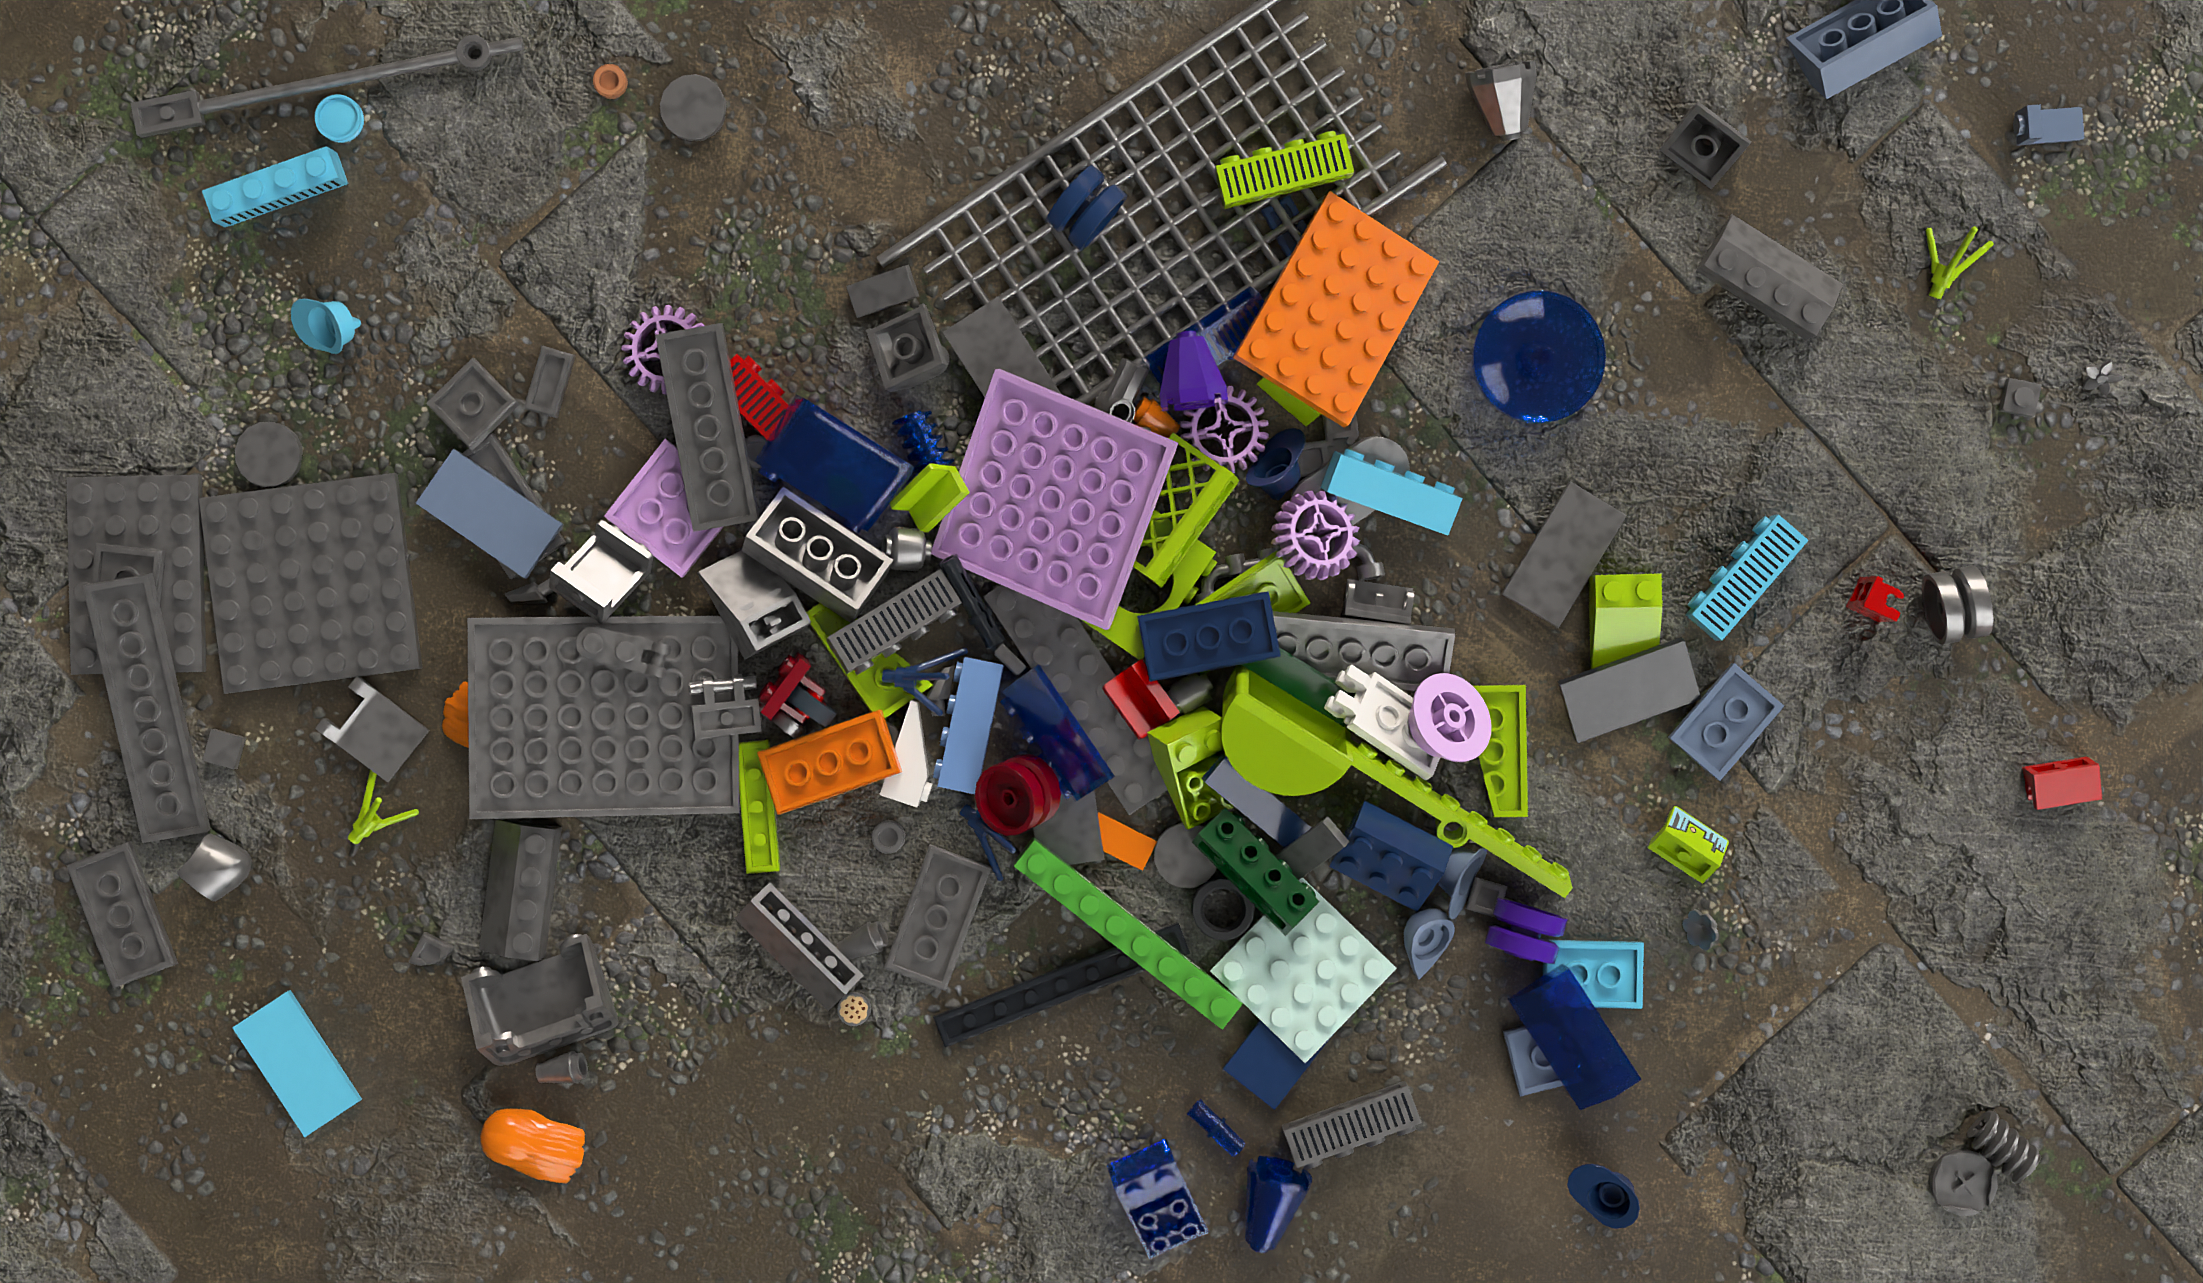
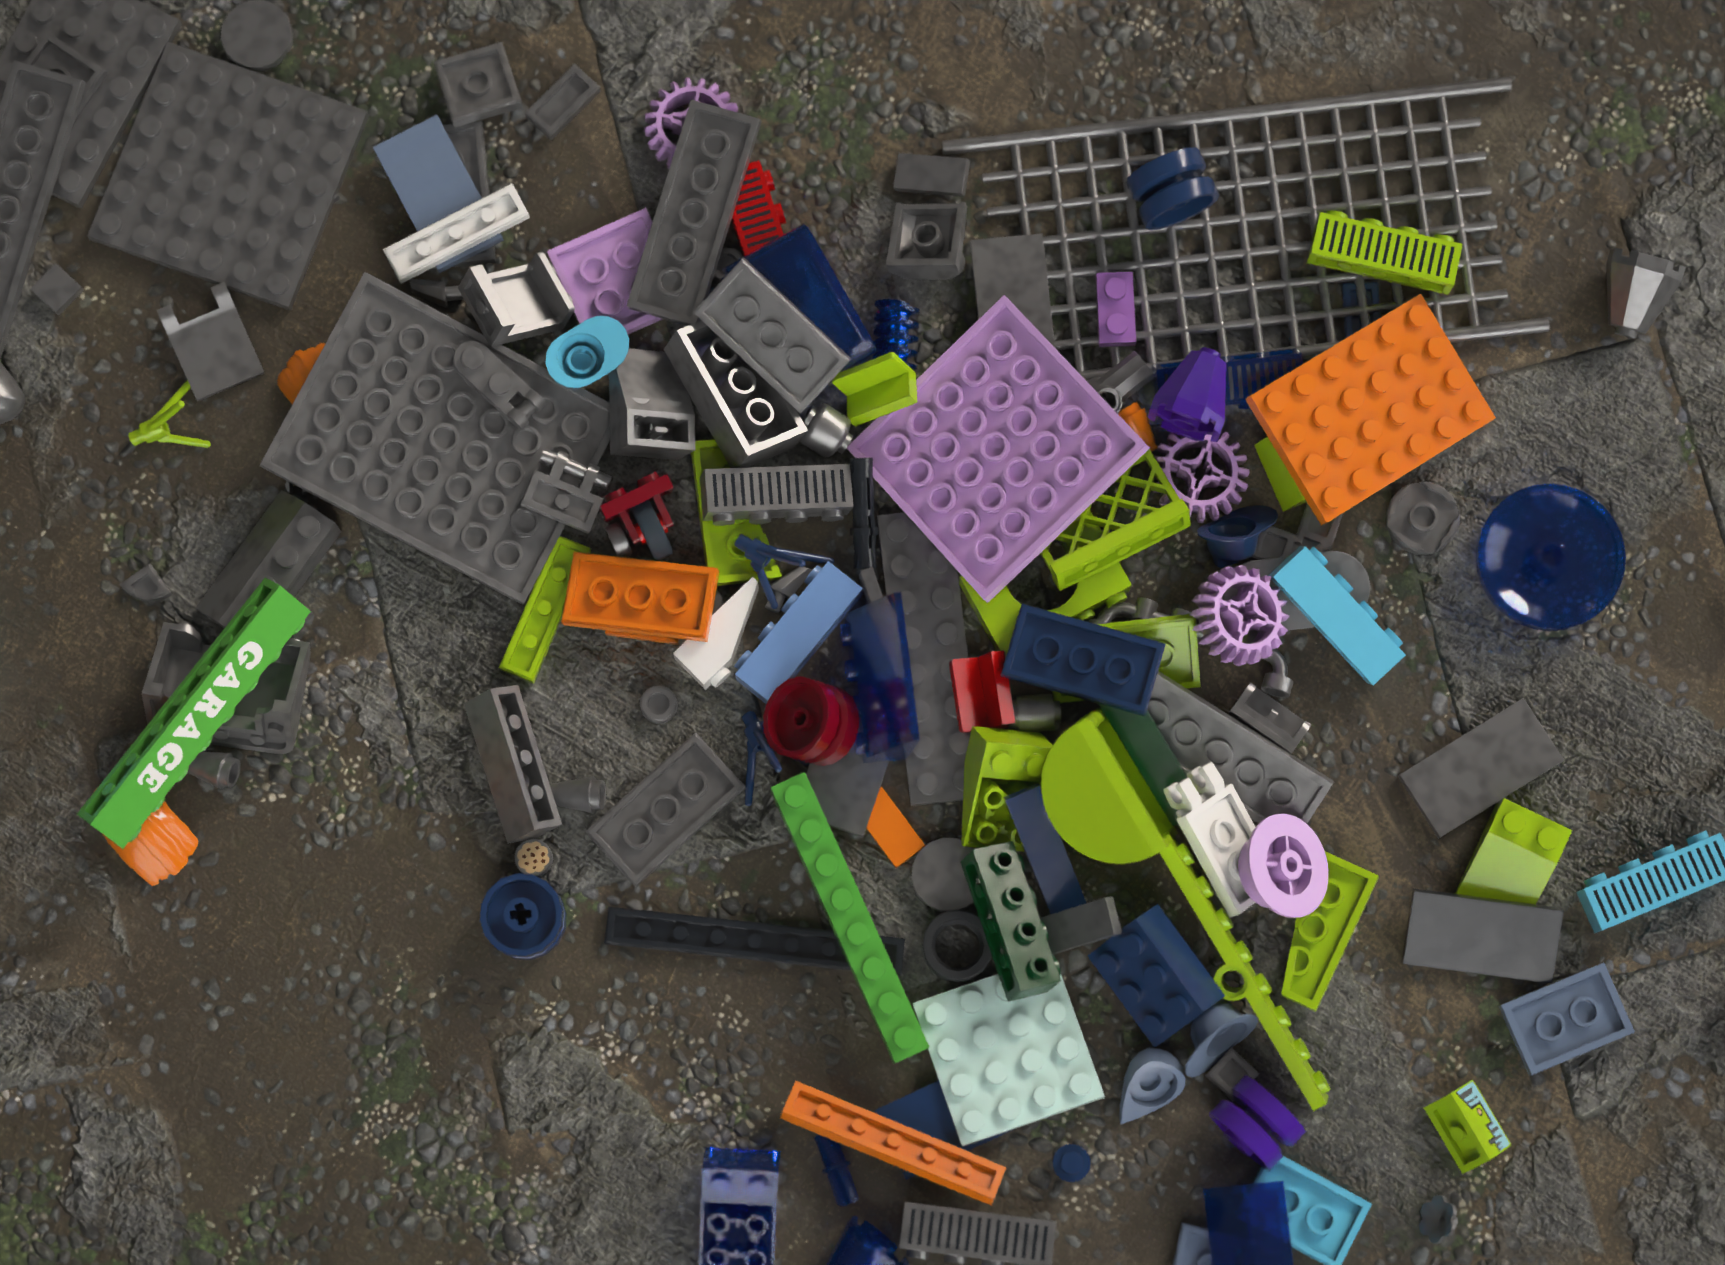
camera: 25 degrees right, 10 degrees down
none -> bright green brick [77,578,311,849]
none -> white tile [383,184,530,284]
none -> dark blue wheel [480,874,567,960]
none -> medium azure piece [545,316,629,388]
none -> flat silver tile [693,258,851,413]
none -> orange plate [780,1081,1006,1205]
none -> dark blue plate [1052,1144,1091,1182]
none -> medium lavender plate [1095,272,1136,347]
none -> flat silver tile [1386,482,1460,555]

